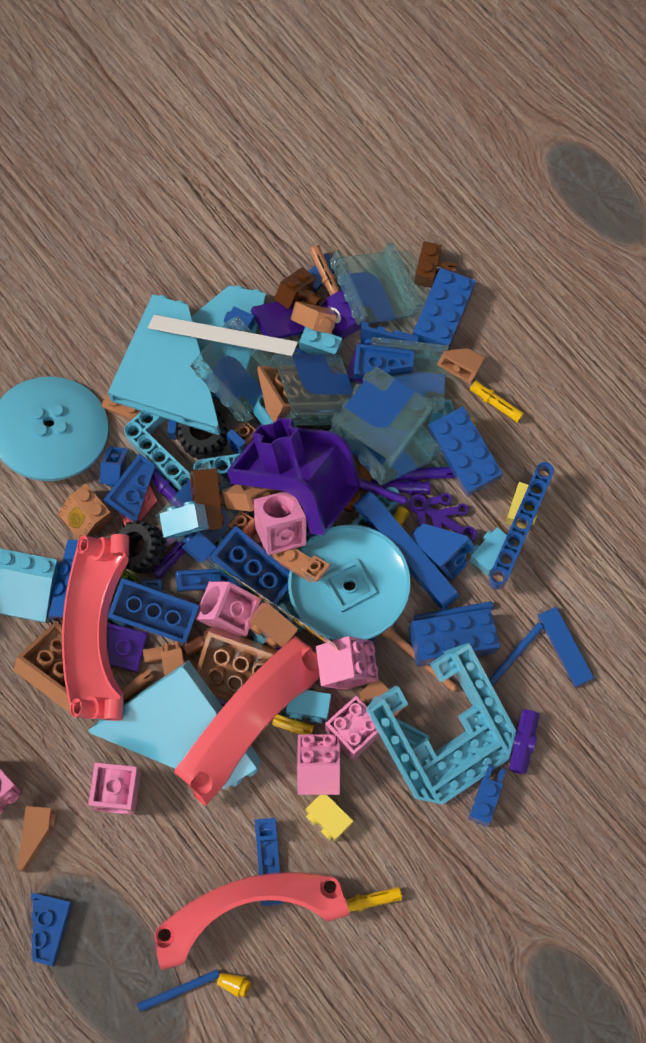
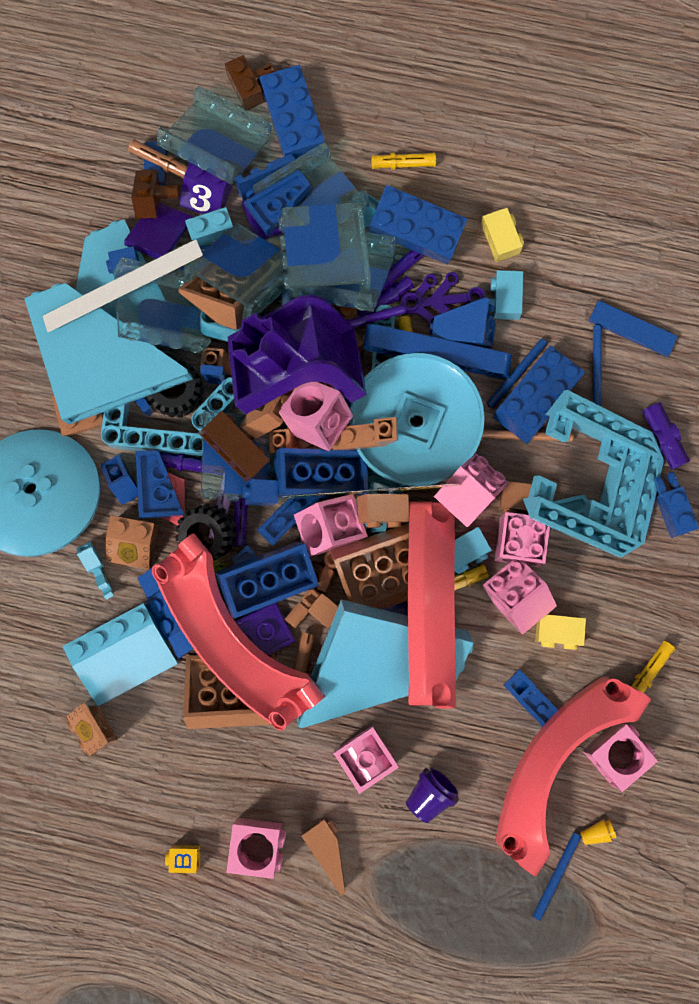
camera: 35 degrees left, 10 degrees up
blue wing [31,892,73,967] -> none
brick [160,501,209,538] -> none
nougat slope [291,301,337,334] -> none
nougat slope [437,348,485,384] -> none
blue beam [488,462,554,590] -> none
none -> medium azure piece [77,541,114,600]
none -> dark purple piece [406,768,459,823]
none -> bright pink brick [583,723,658,792]

